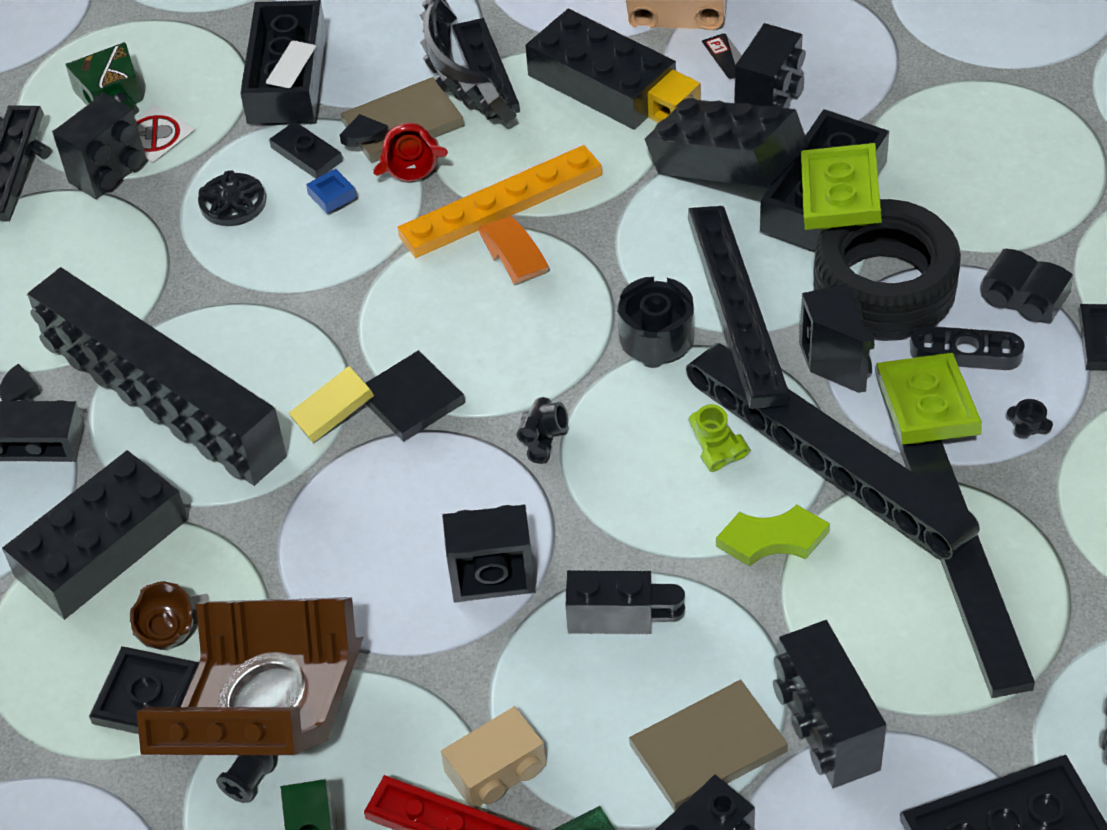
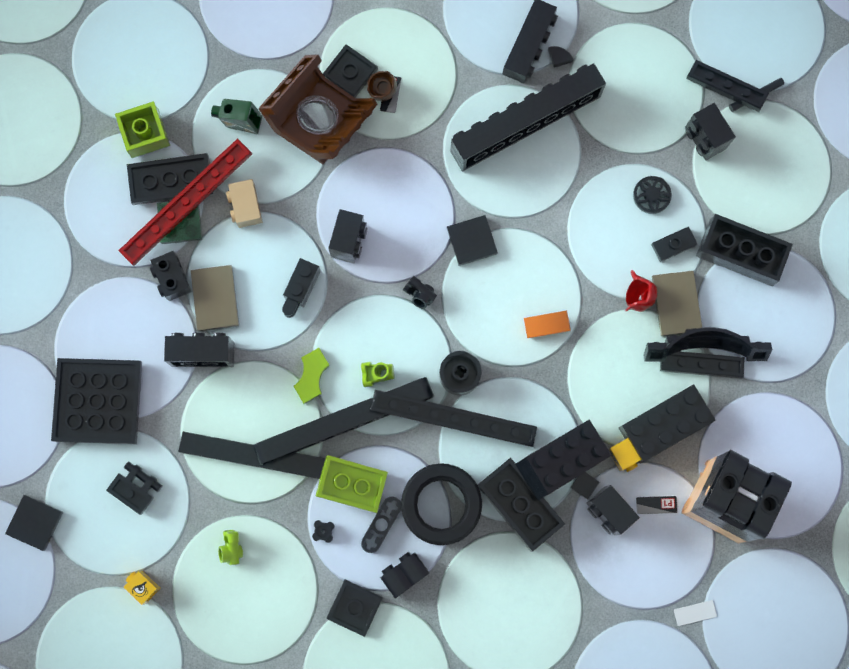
camera: 105 degrees right, 30 degrees up
black brick [2,450,188,620] -> none
dark green torso [65,42,142,110] -> none
sticker [136,105,195,163] -> none
white sticker [266,41,316,88] -> none
light yellow tile [289,366,374,443] -> none
blue plate [306,168,357,214] -> none
black tile [339,114,389,147] -> none
light orange plate [397,145,602,259] -> none
black slope [799,284,875,393] -> none
lime plate [801,143,882,230] -> none

